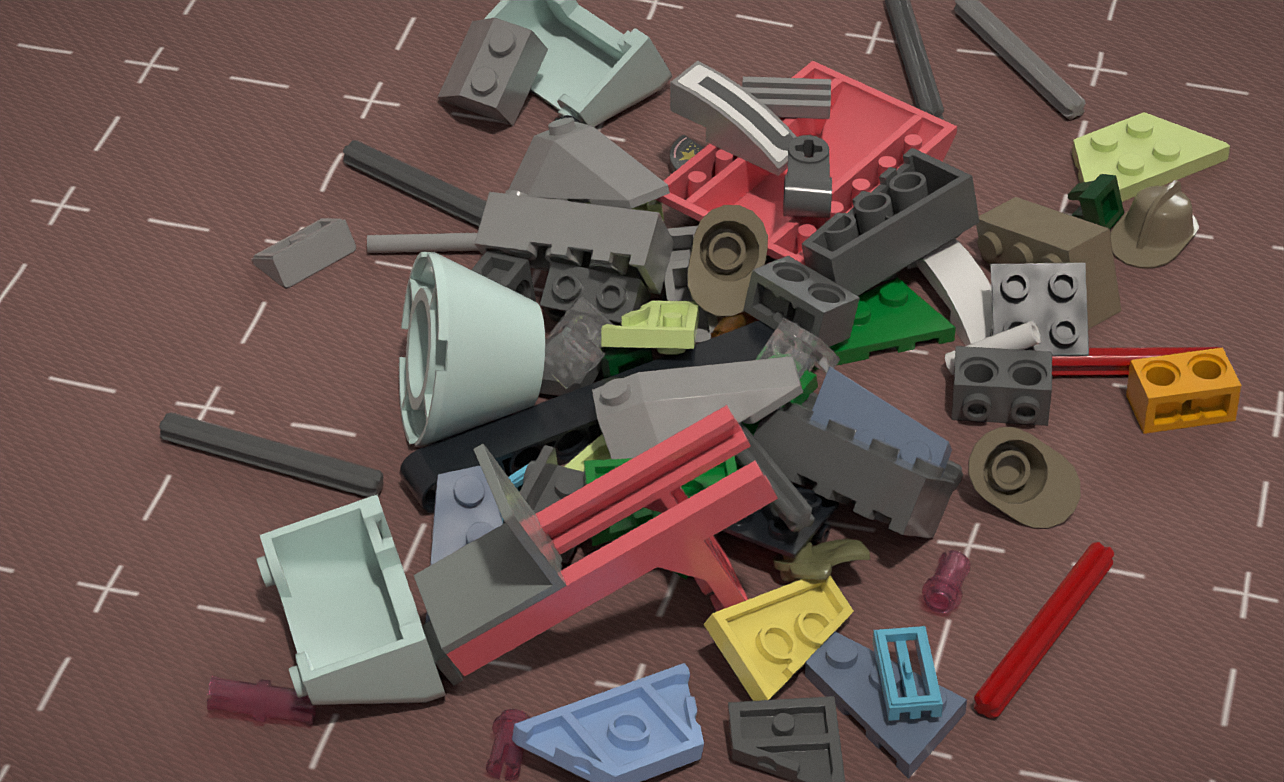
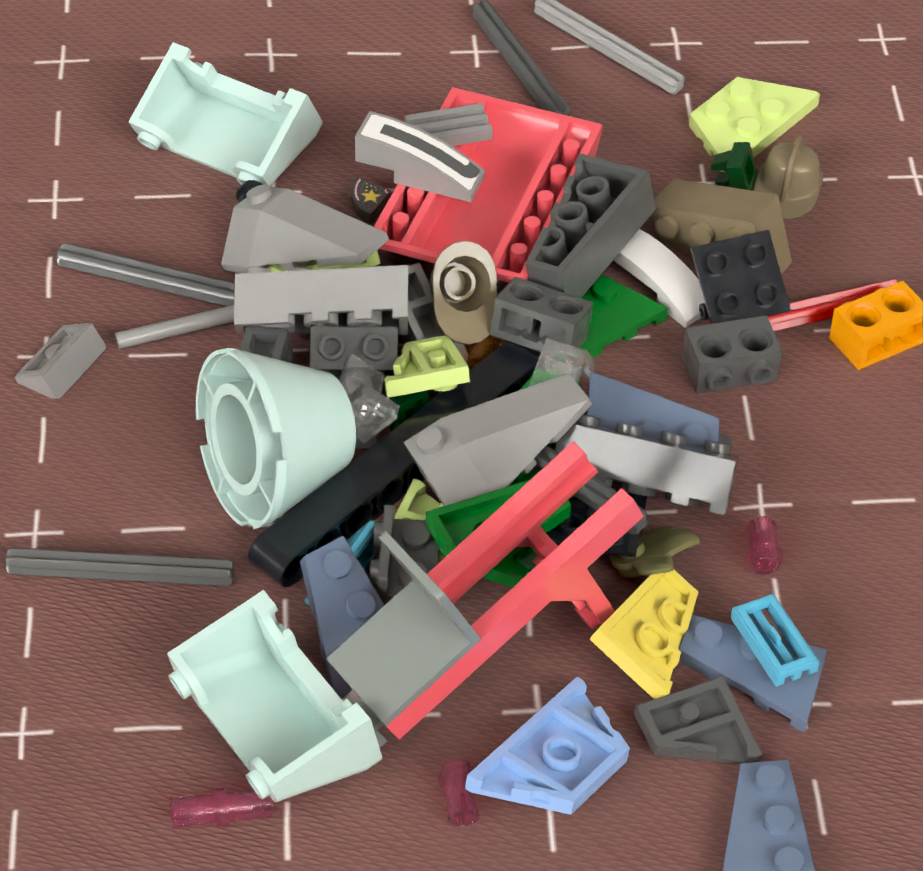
camera: 20 degrees left, 5 degrees up
light grey slope [437,18,548,126] -> none
dark grey piece [783,135,832,218] -> none
white piece [945,321,1041,375] -> none
dark tan piece [968,427,1081,528] -> none
red axle [973,542,1114,719] -> none

